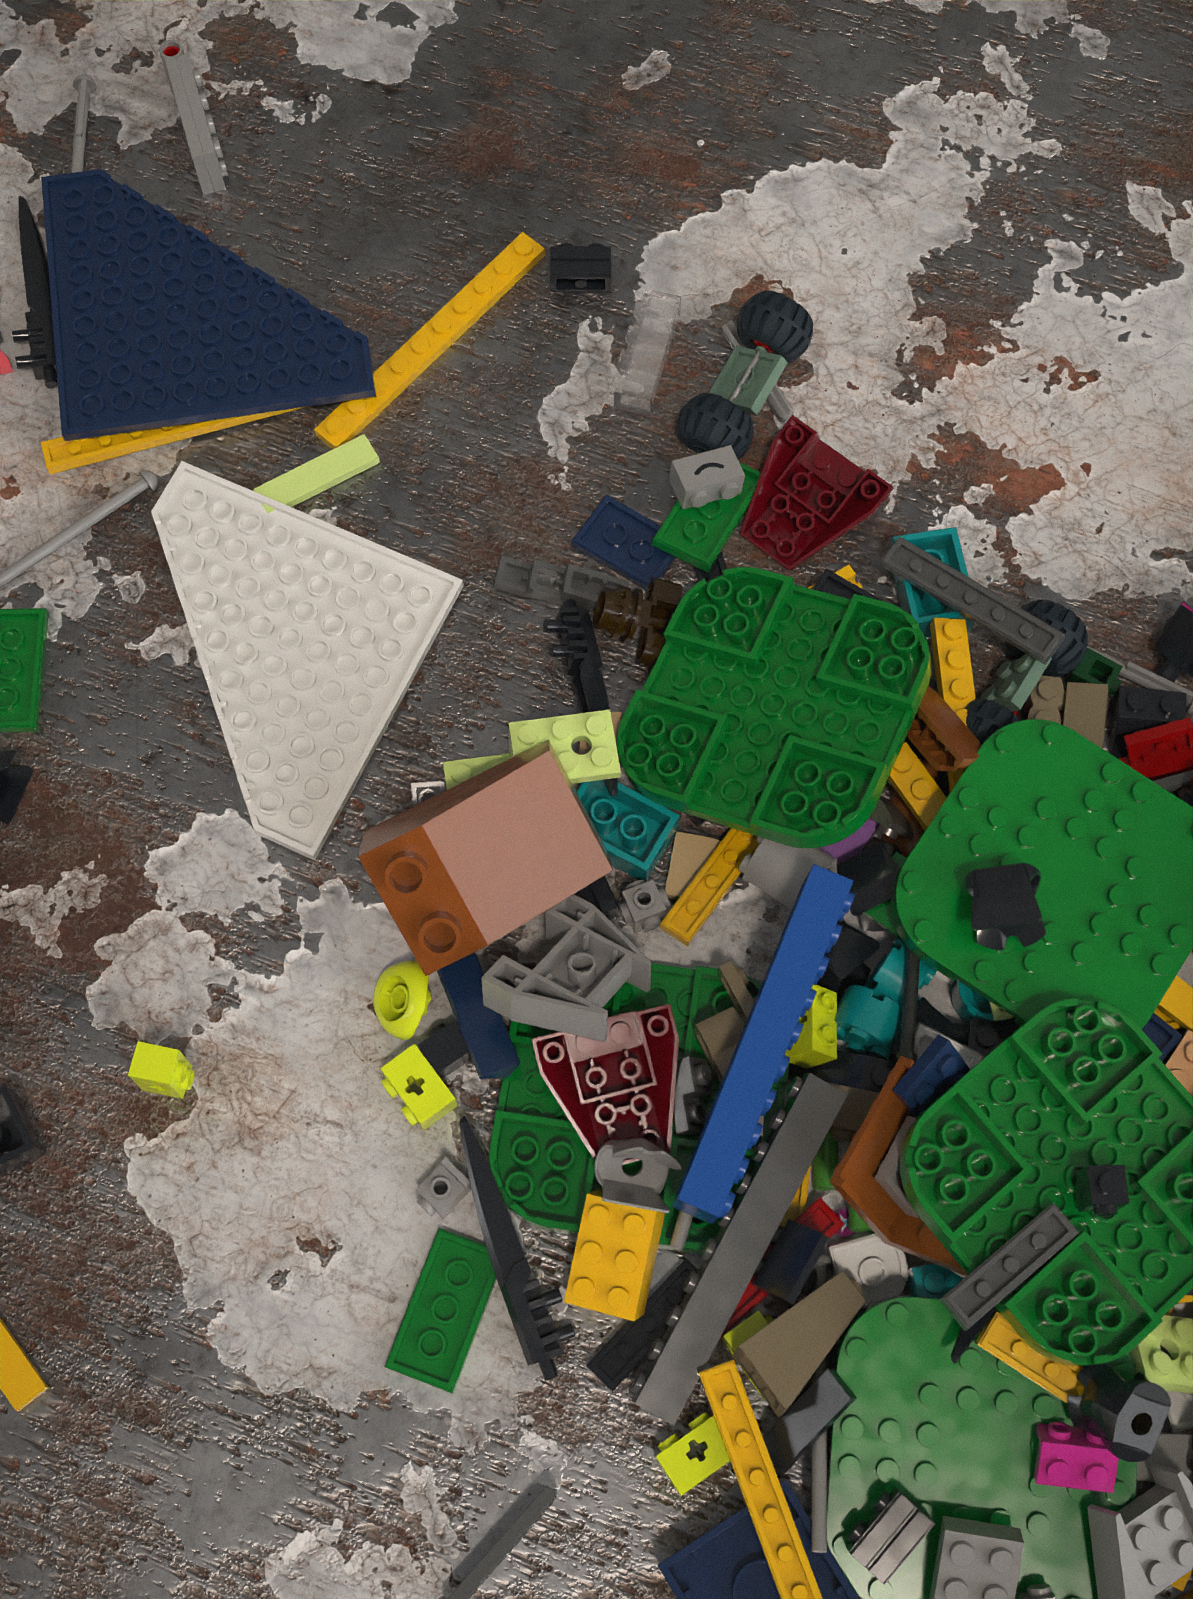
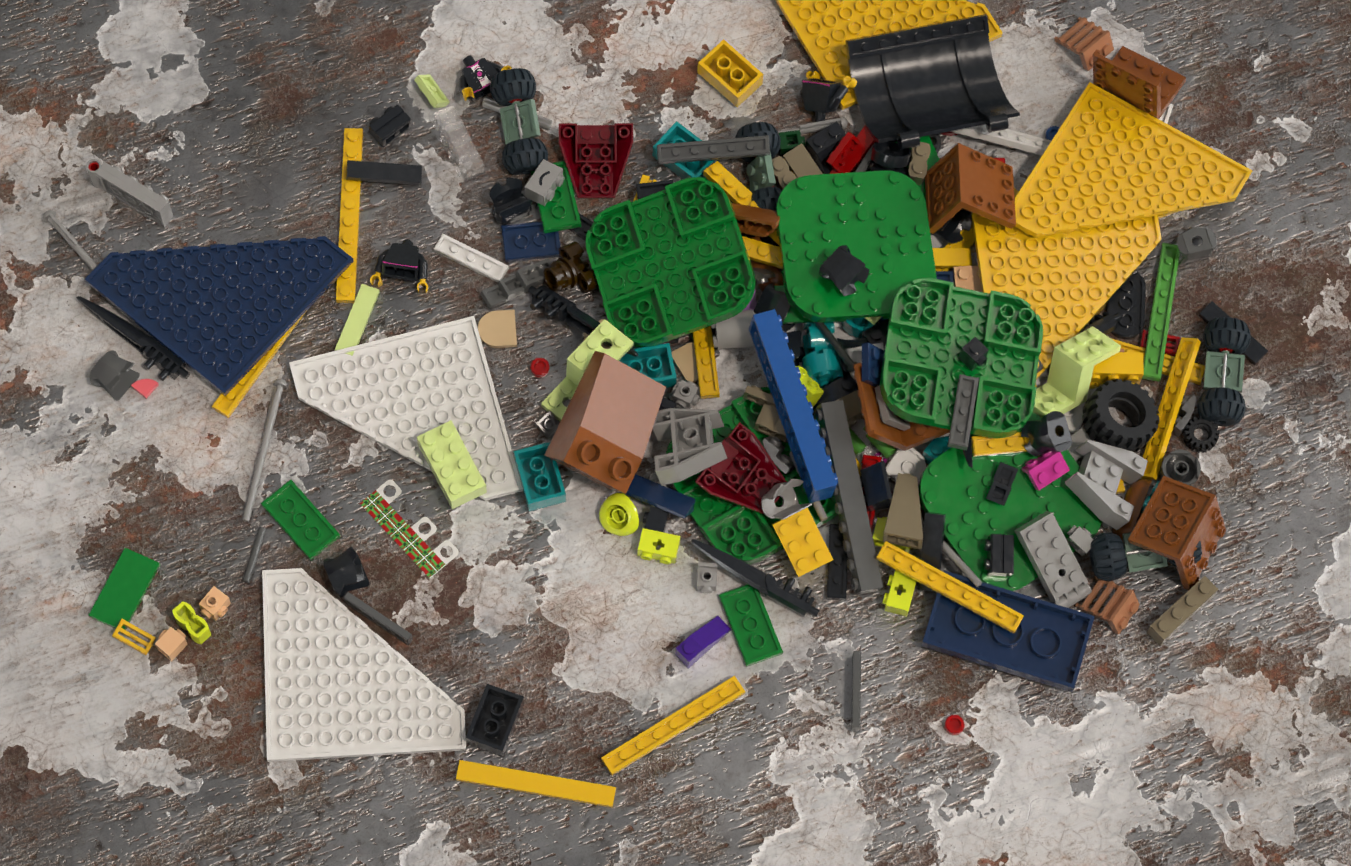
camera: 45 degrees left, 0 degrees up
neon yellow brick [128,1041,195,1099] -> none
none -> black tile [346,160,422,185]
none -> piece [360,480,459,578]
none -> black torso [370,239,428,293]
none -> yellowish green plate [414,74,449,108]
none -> yellowish green brick [417,421,487,509]
none -> white tile [434,234,509,282]
none -> torso [459,55,512,102]
none -> tan tile [478,309,517,348]
none -> black piece [489,178,532,226]
none -> teal brick [514,442,566,511]
none -> red tile [531,358,550,378]
none -> yellow plate [601,676,745,776]
none -> dark purple slope [675,616,731,669]
none -> yellow brick [697,39,764,107]
none -> black slope [986,461,1019,506]

